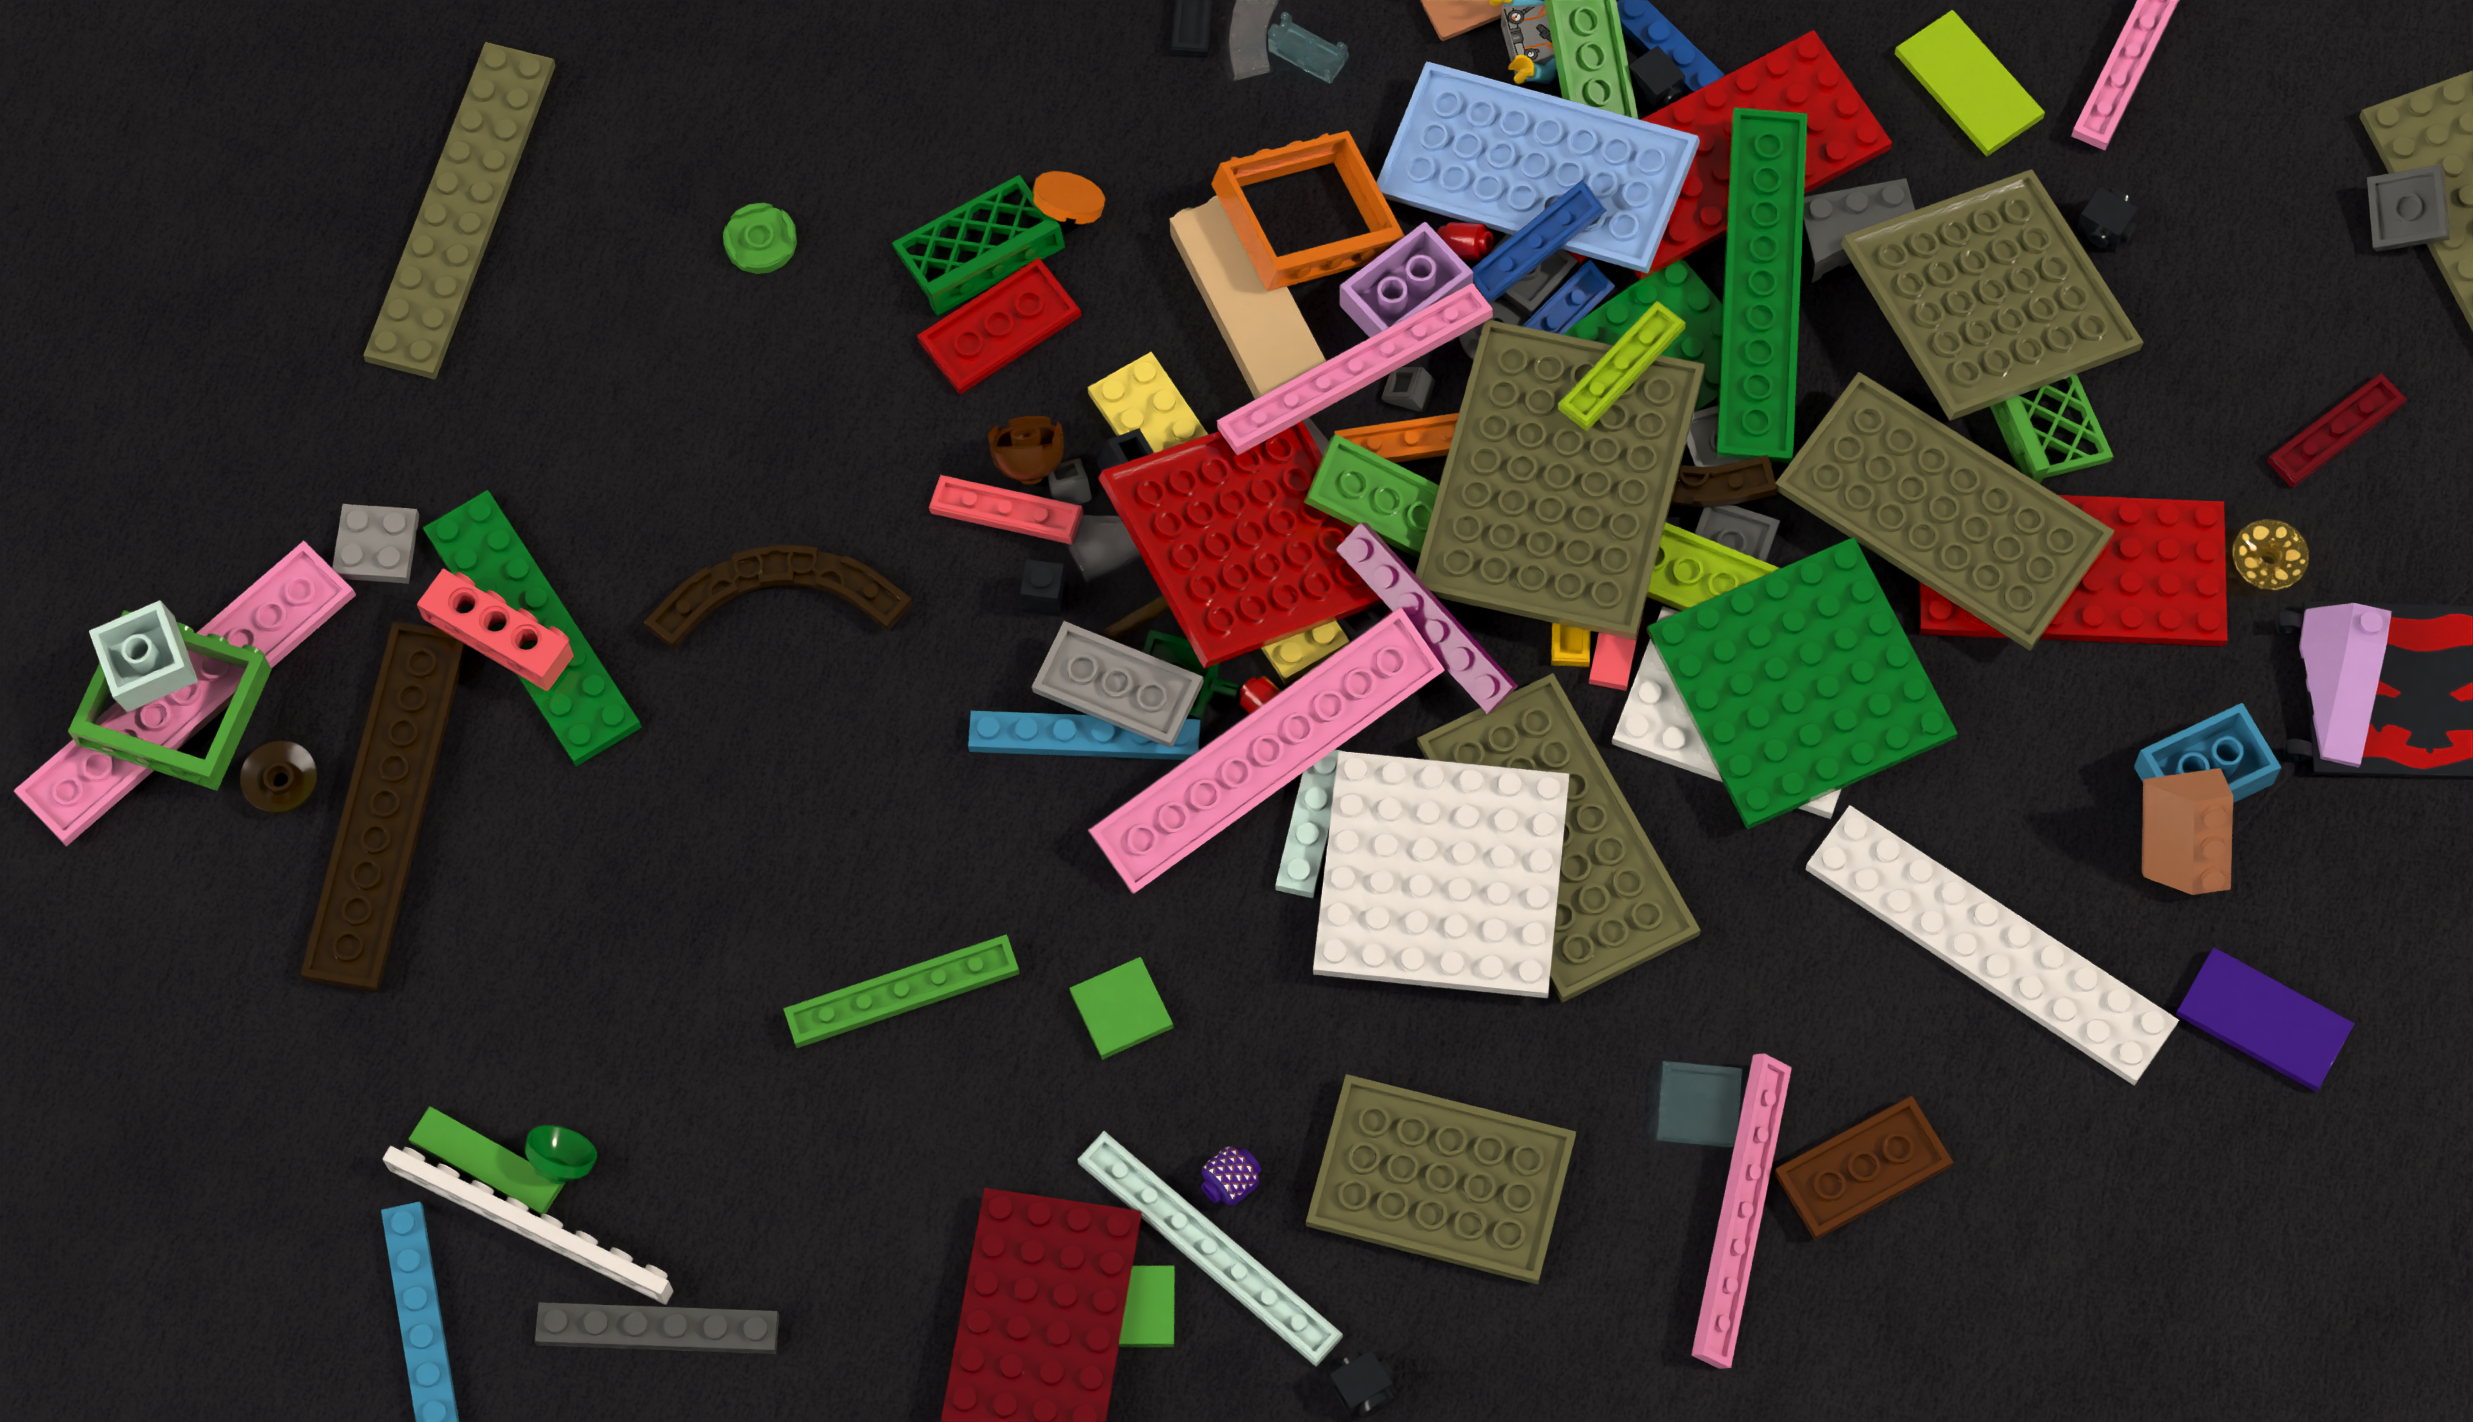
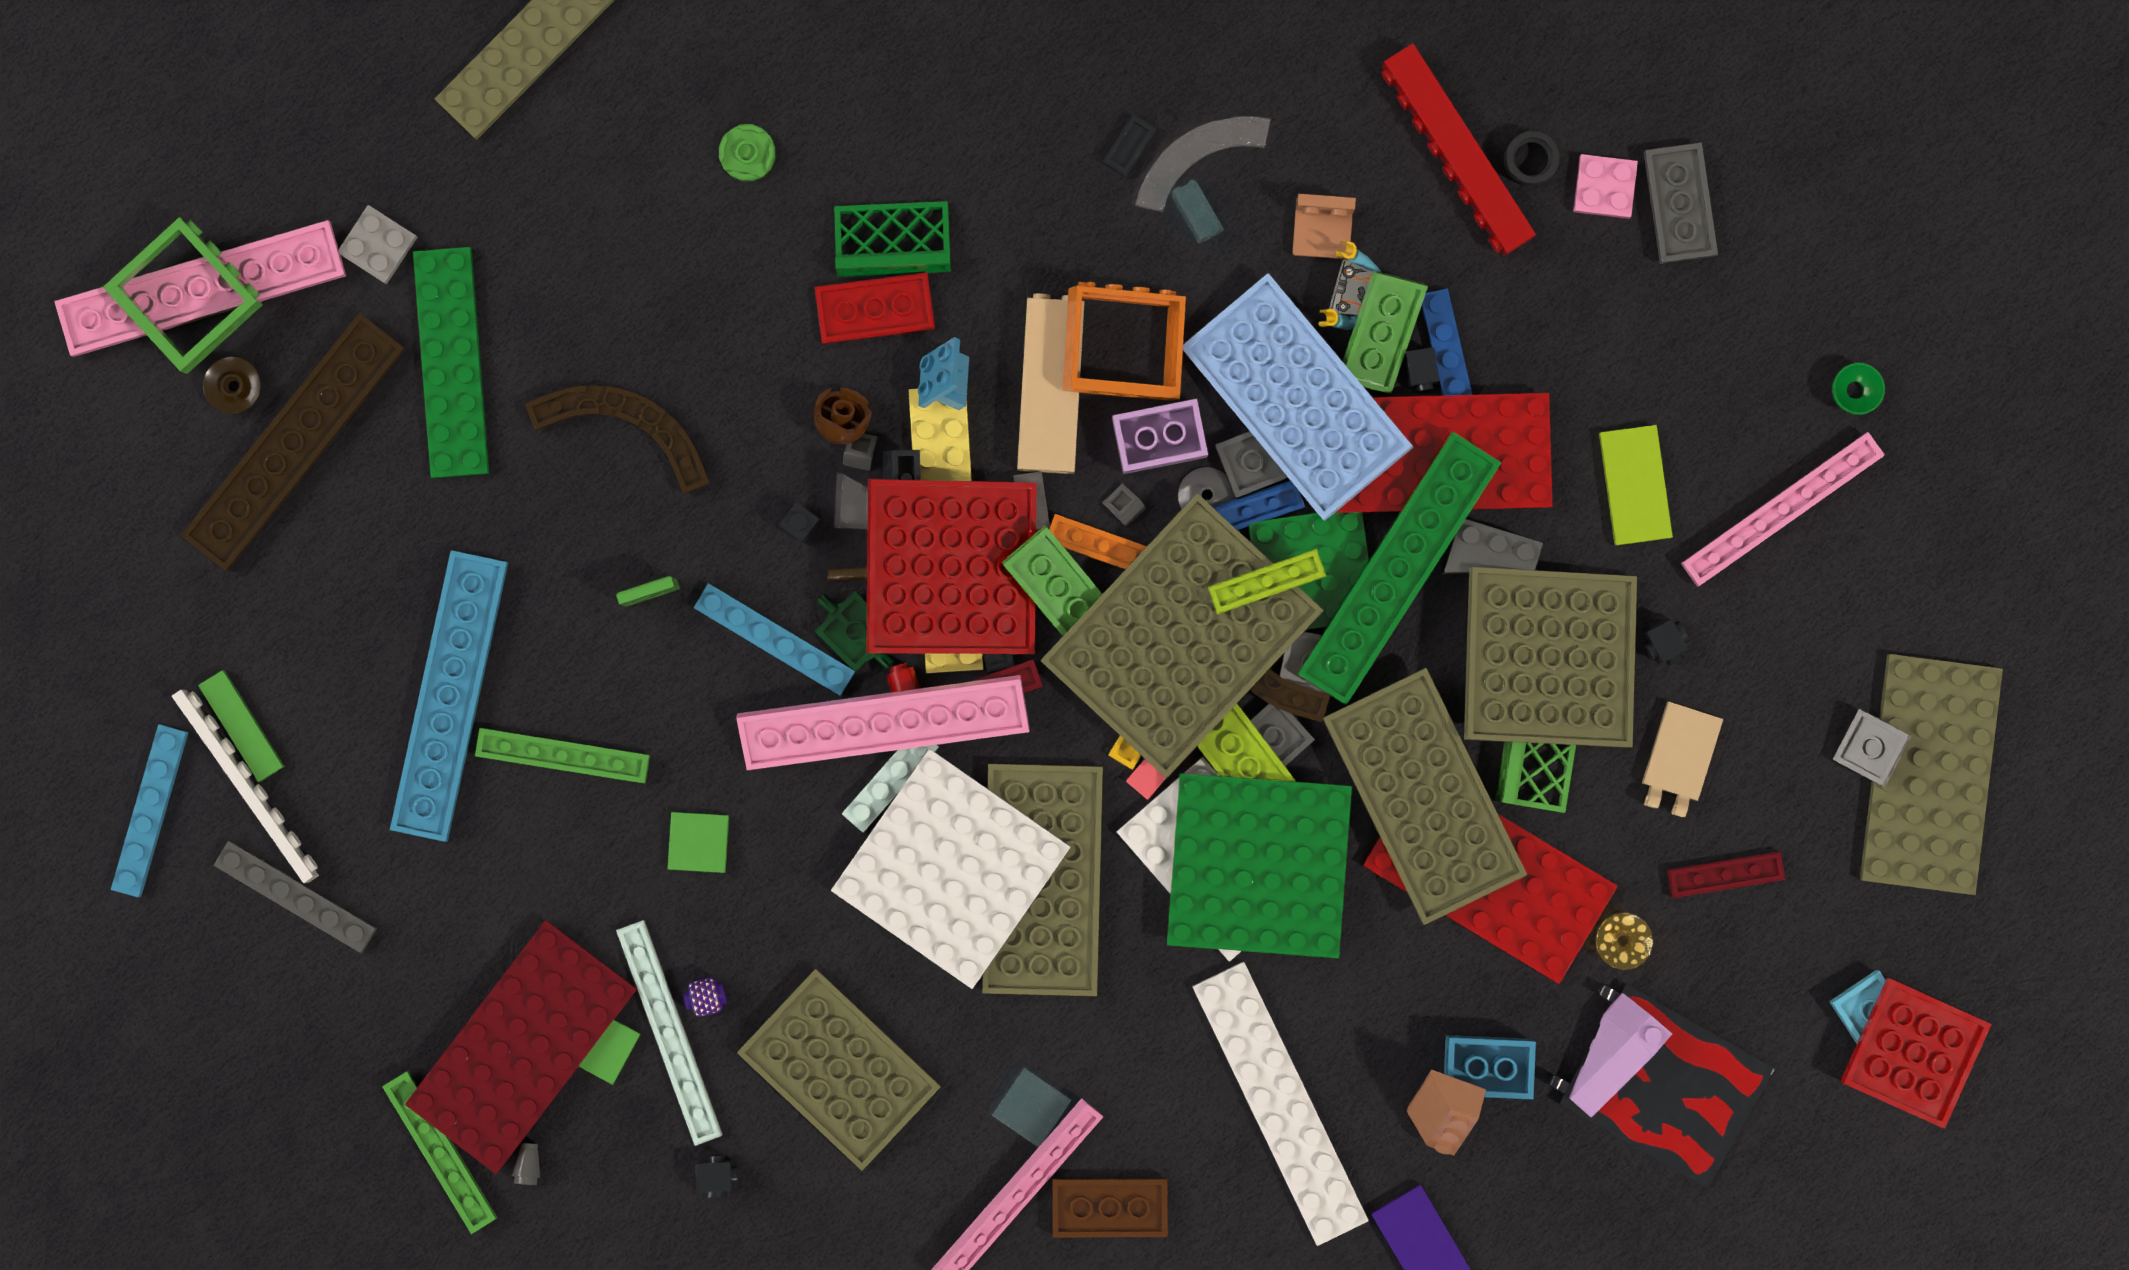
camera: 20 degrees right, 20 degrees up
light aqua brick [89,601,198,712] -> none
coral brick [417,568,574,692] -> none
green piece [524,1125,597,1184] -> none
coral tile [929,475,1084,545] -> none
orange tile [1032,171,1105,225] -> none
light grey plate [1032,621,1204,748] -> none
bright pink plate [1217,283,1493,456] -> none
plate [1336,522,1518,714] -> none
red brick [1437,222,1494,261] -> none
blue tile [1471,180,1607,303] -> none
none -> dark azure plate [390,550,508,842]
none -> bright green tile [616,576,680,607]
none -> dark azure bracket [918,337,969,410]
none -> tan tile [1642,702,1723,817]

